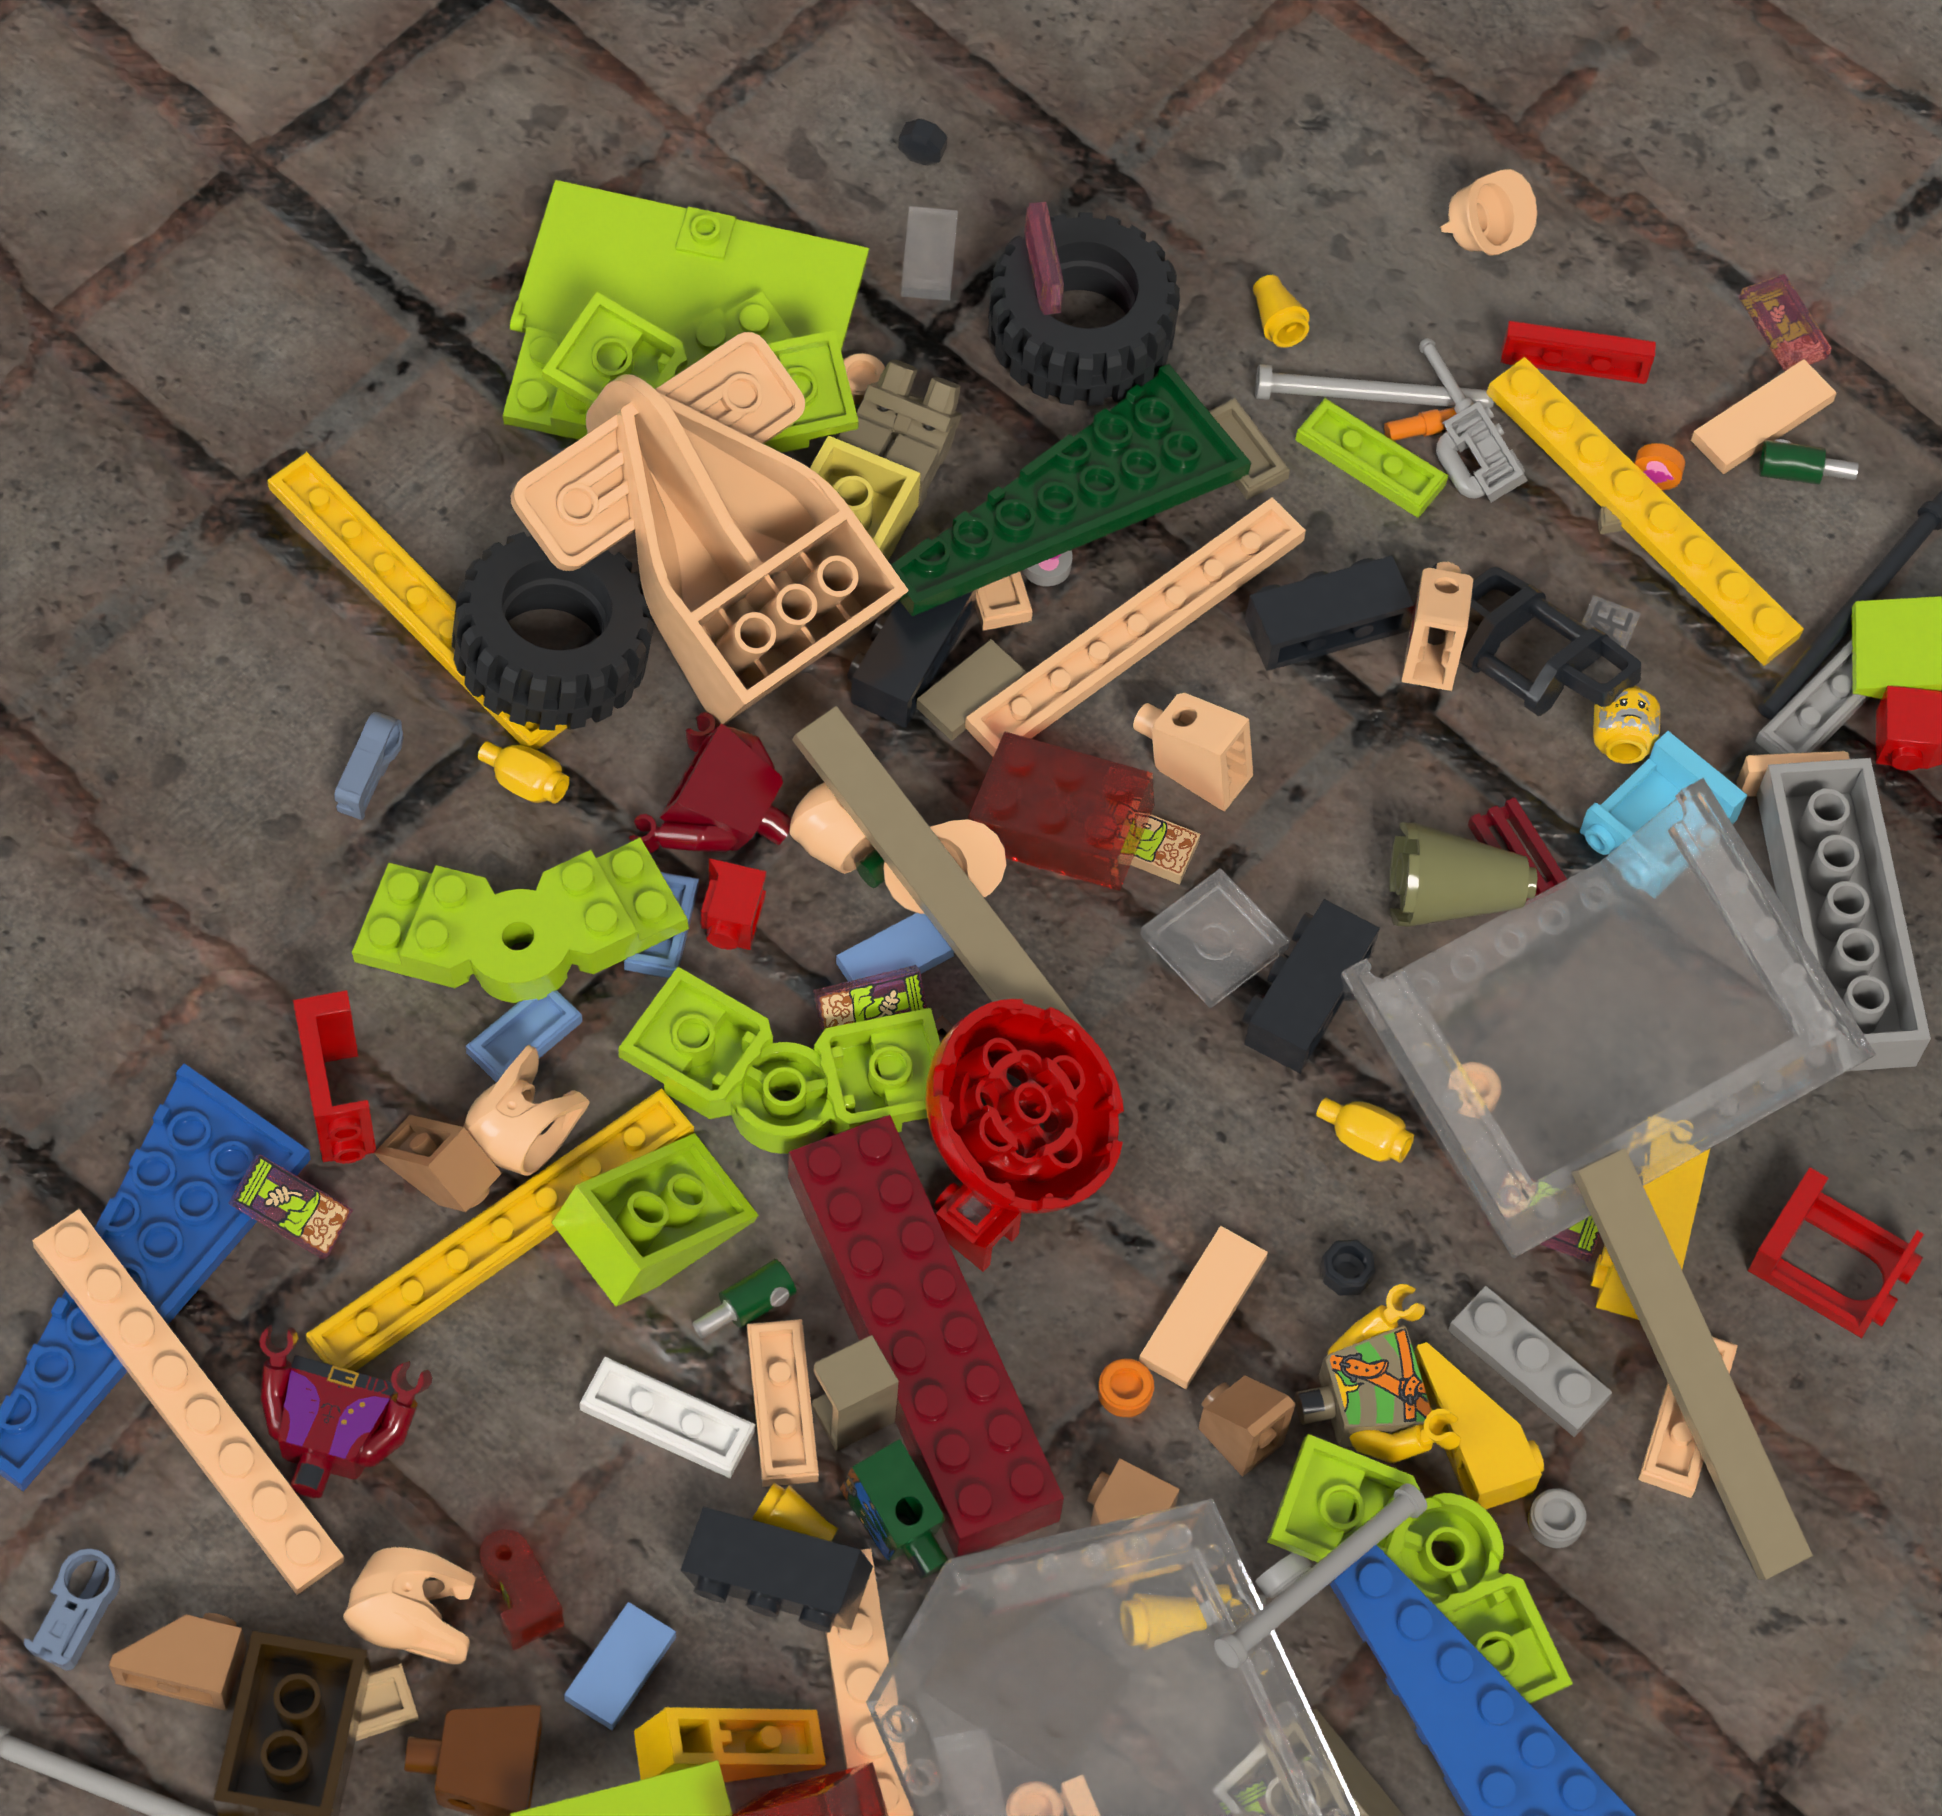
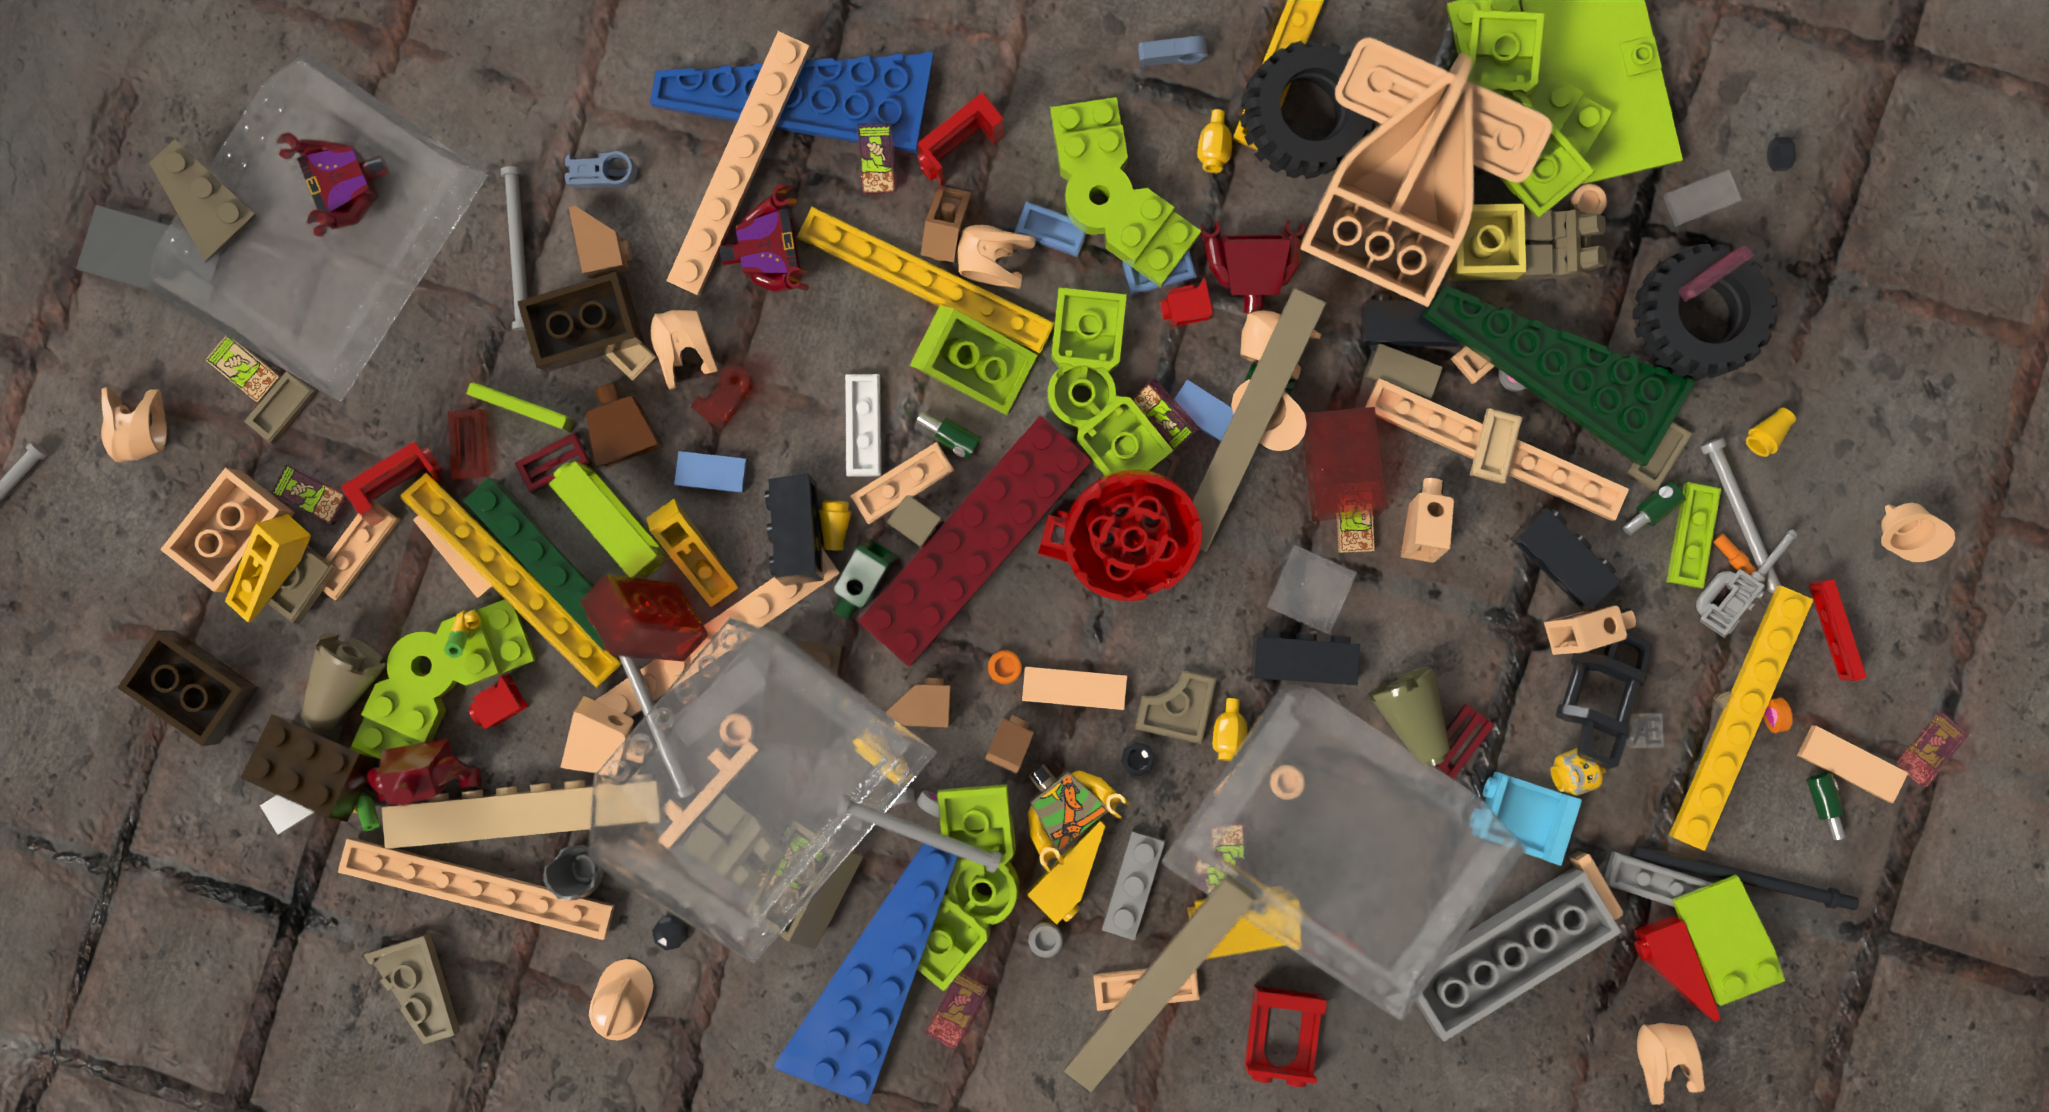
camera: 70 degrees right, 25 degrees up
none -> tile [925,972,988,1050]
none -> dark tan tile [1134,670,1217,744]
none -> tan tile [1470,408,1522,484]
none -> dark green piece [1623,481,1686,536]

